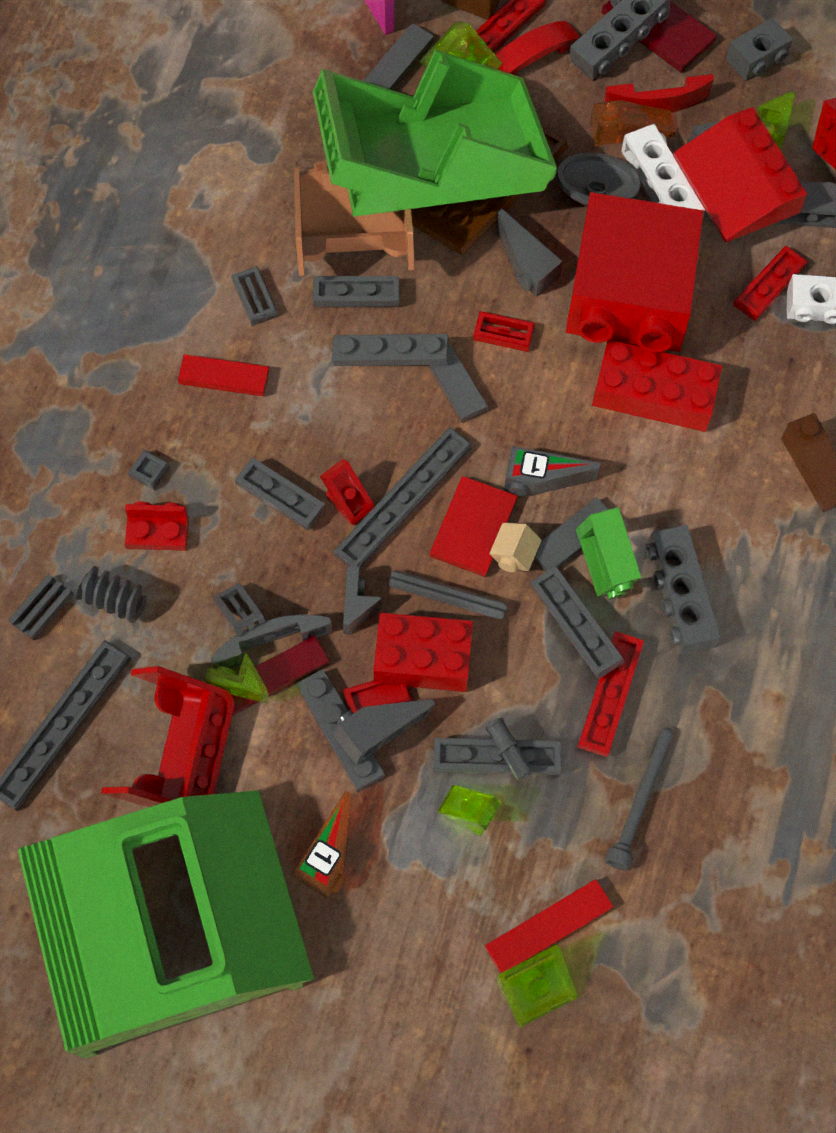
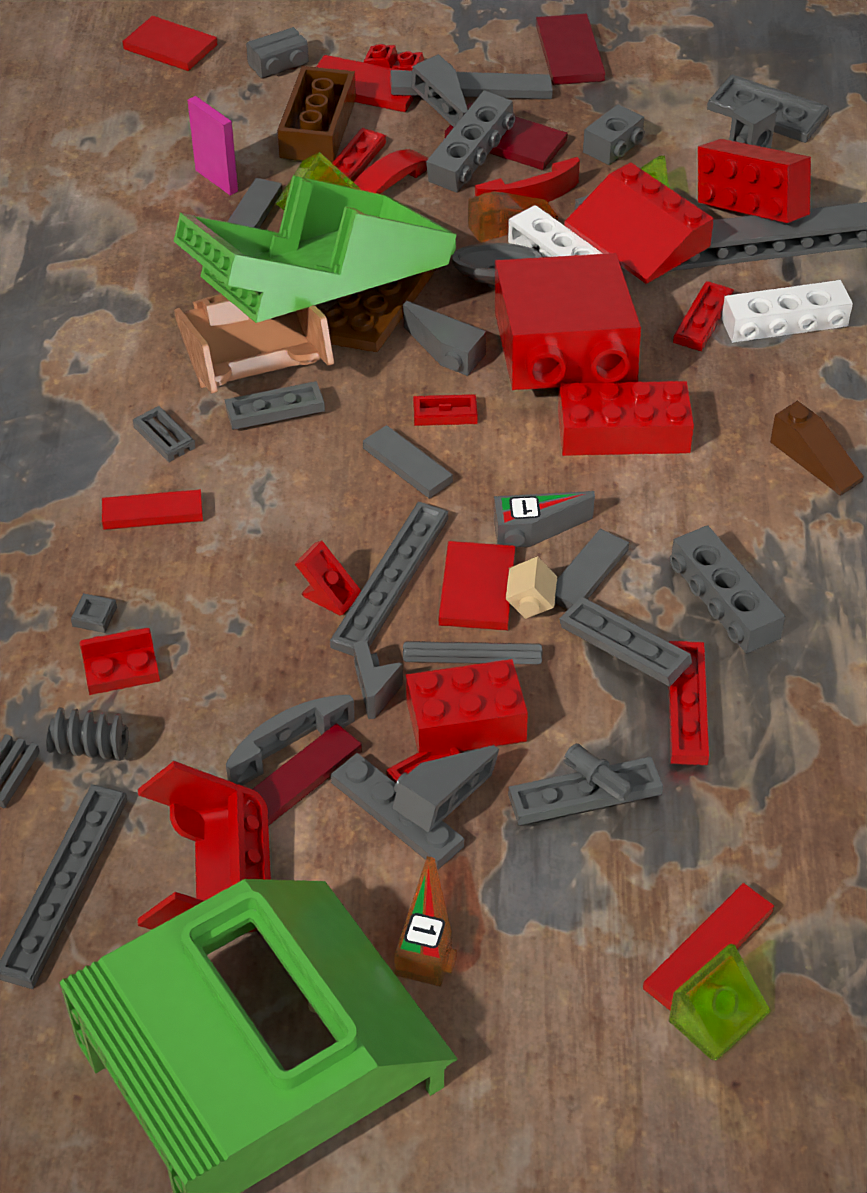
camera: 15 degrees left, 20 degrees down
clear neon green slope [204,653,269,704] -> none
dark grey tile [213,583,266,637] -> none
dark grey plate [235,457,325,531] -> none
dark grey plate [332,334,449,366] -> none
clear neon green slope [437,785,501,836] -> none
bright green window [576,507,642,599] -> none
dark grey piece [604,728,673,871] -> none

